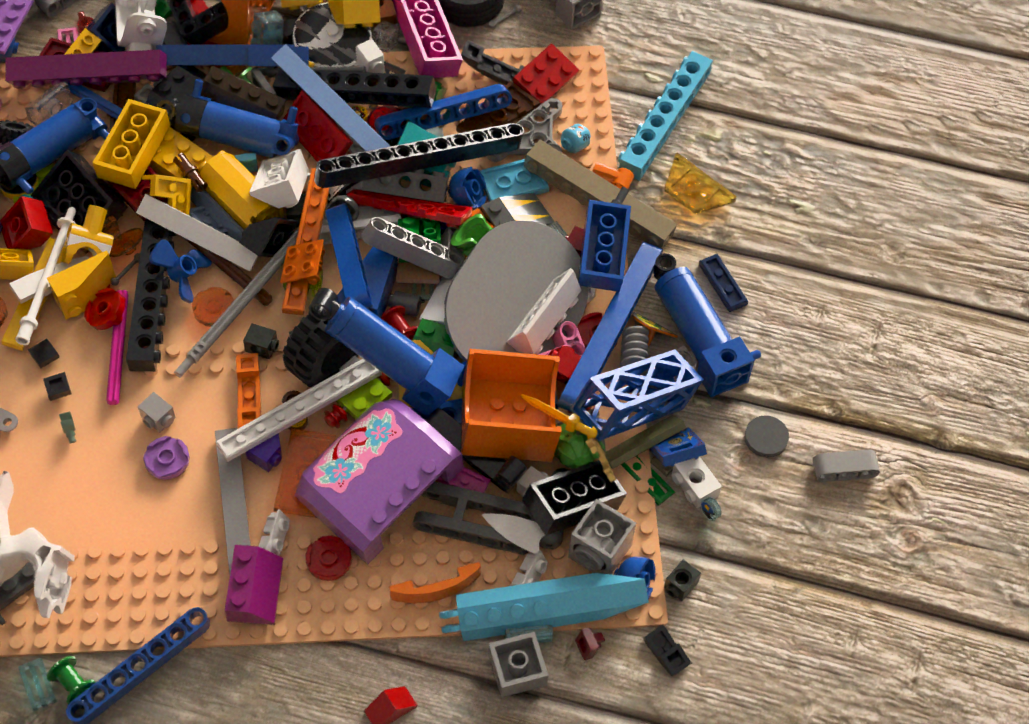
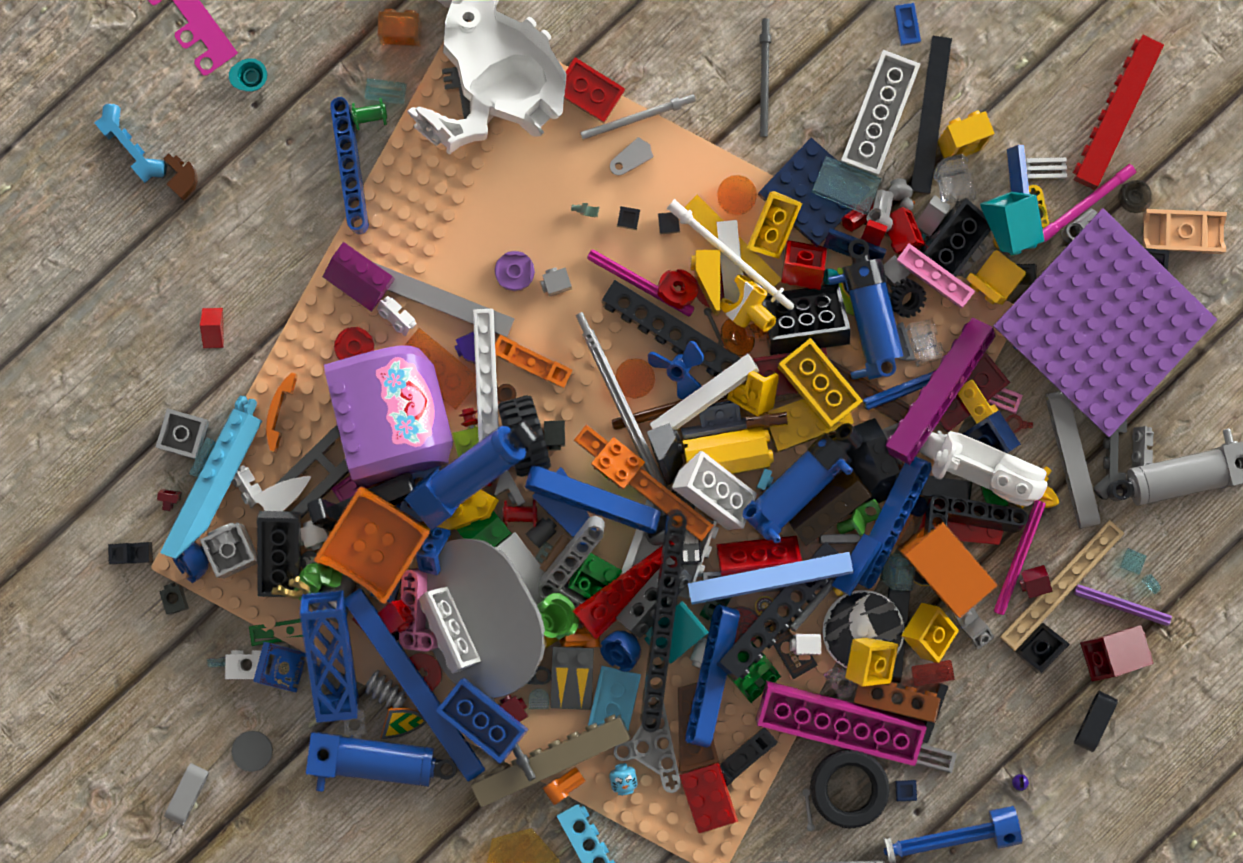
camera: 120 degrees right, 25 degrees up
pearl dark grey brick [243,323,279,359] -> none
yellow sword [521,394,597,439] -> none
olive tile [605,415,686,469] -> none
dark blue tile [699,253,748,313] -> none

